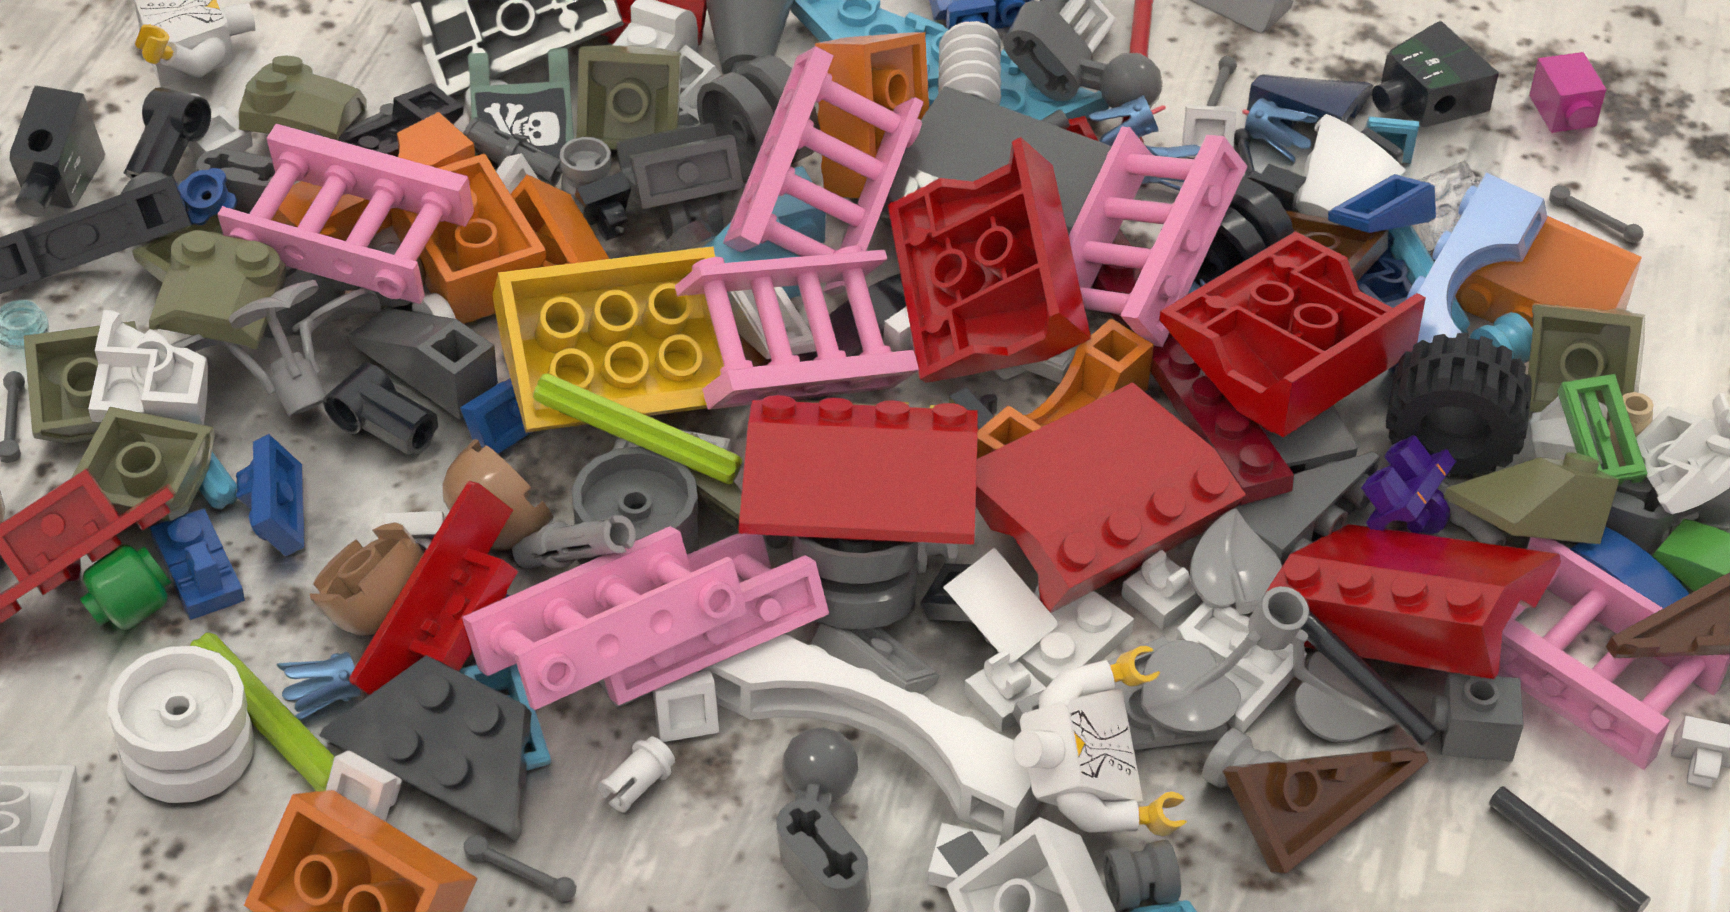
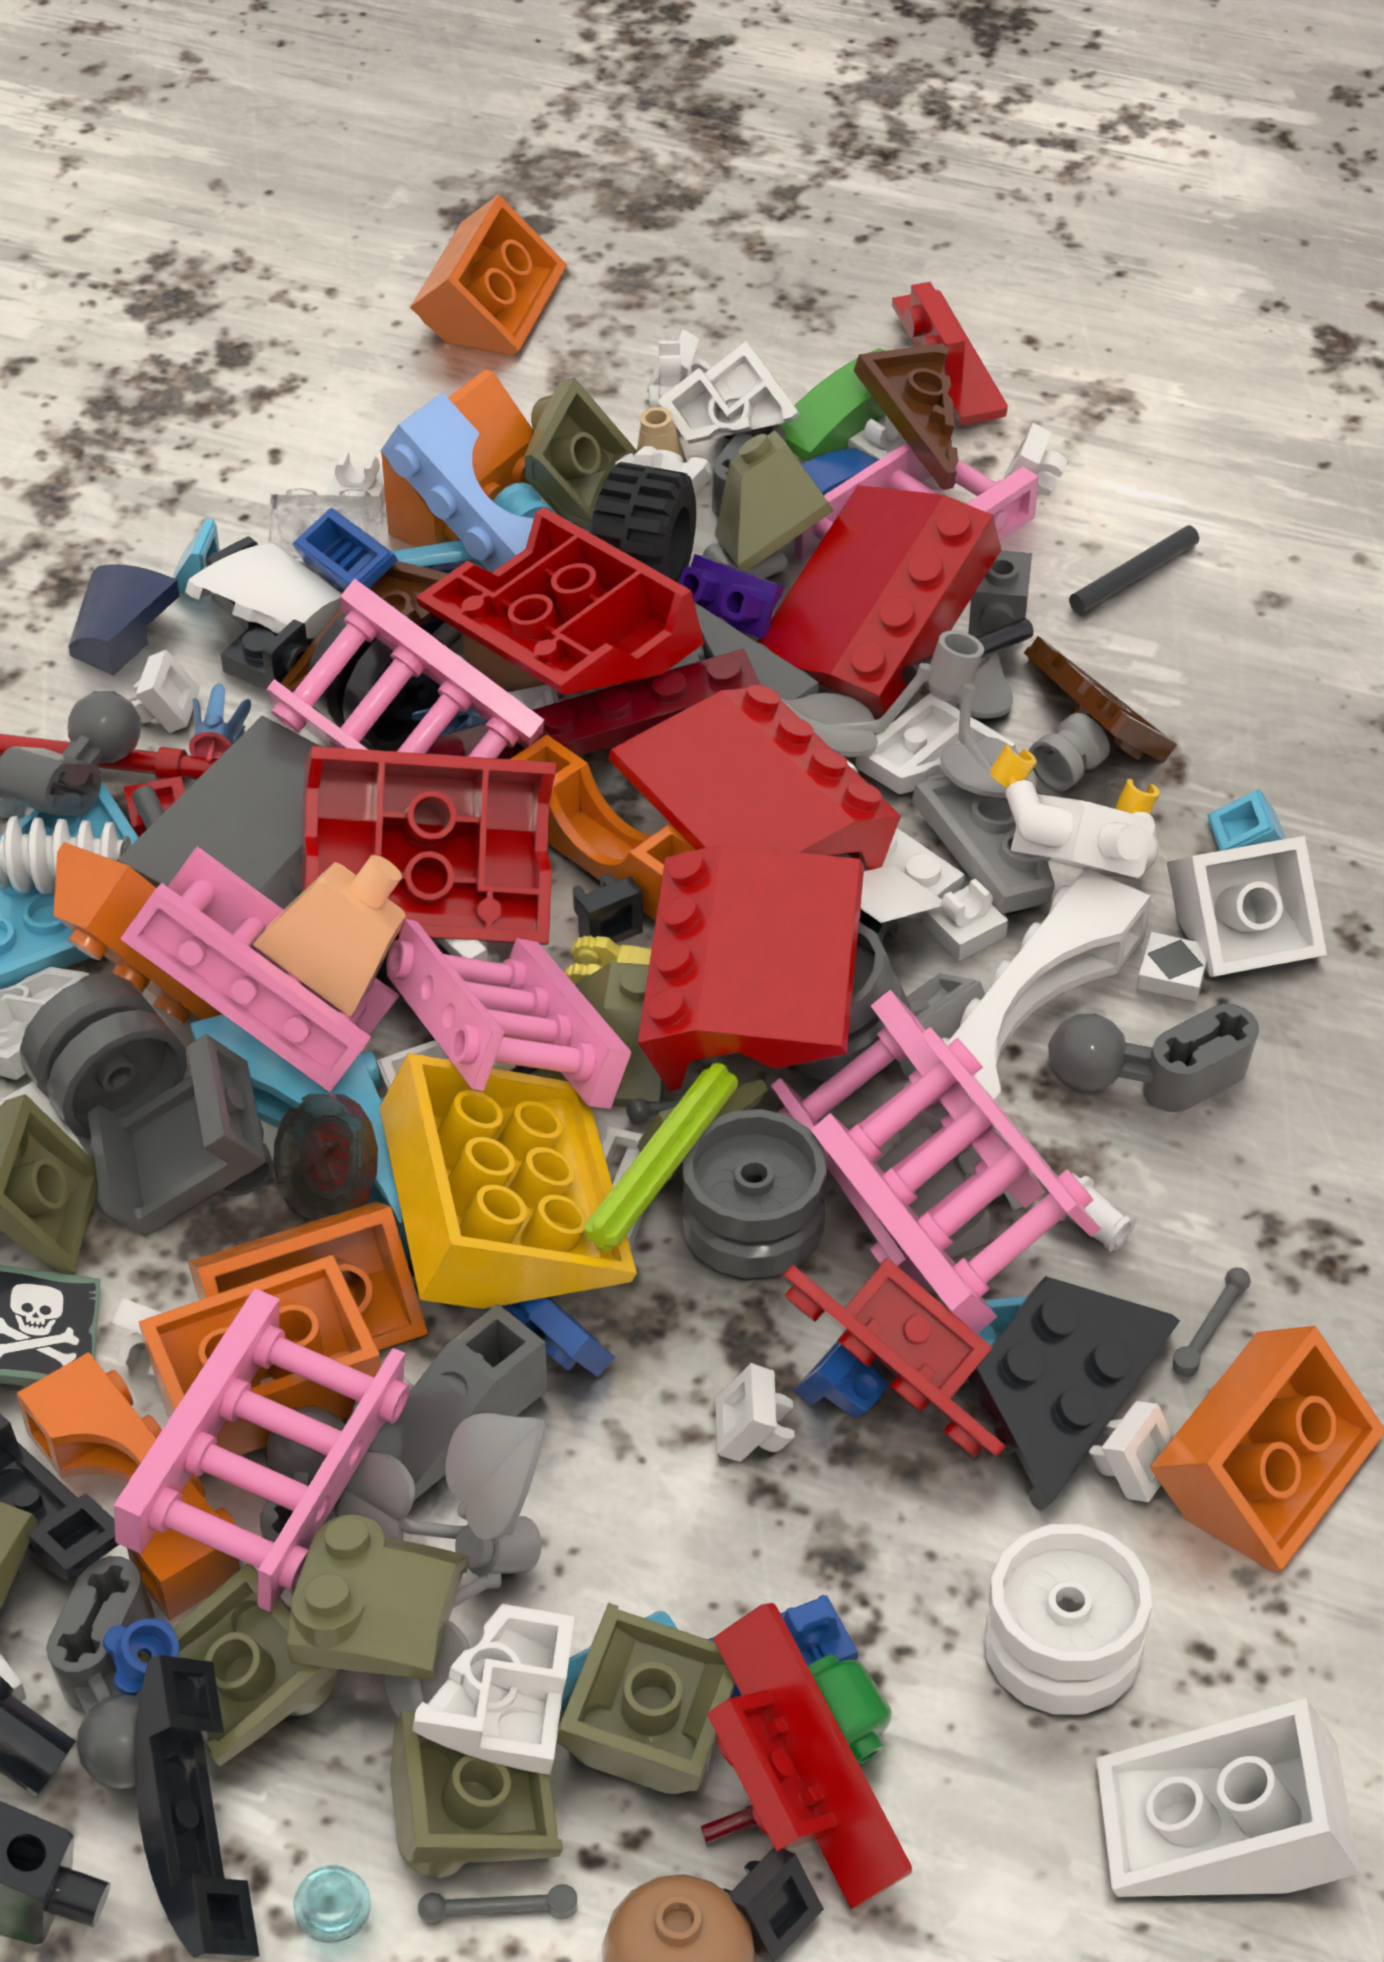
camera: 85 degrees left, 0 degrees up
lime axle [190,632,335,791] -> none
blue hinge [236,434,304,556] -> none
flat silver piece [276,652,360,720] -> none
medium nougat cylinder [310,522,423,636] -> none
black piece [323,363,438,455] -> none
medium nougat cylinder [442,439,554,551] -> none
dark grey pin [463,117,563,187] -> none
light grey pin [512,515,636,569] -> none
light grey wheel [560,137,611,199] -> none
black tile [574,171,632,241] -> none
flat silver piece [1088,95,1166,146] -> none
dark grey wheel [1103,840,1181,911] -> none
dark grey hinge [1206,56,1237,107] -> none
black hinge [1234,128,1257,178] -> none
flat silver piece [1242,98,1319,163] -> none
black torso [1372,21,1499,127] -> none
dark pink brick [1529,52,1607,133] -> none
dark grey hinge [1549,185,1644,244] -> none
bright green tile [1557,374,1648,486] -> none
none -> light nougat torso [253,855,406,1017]

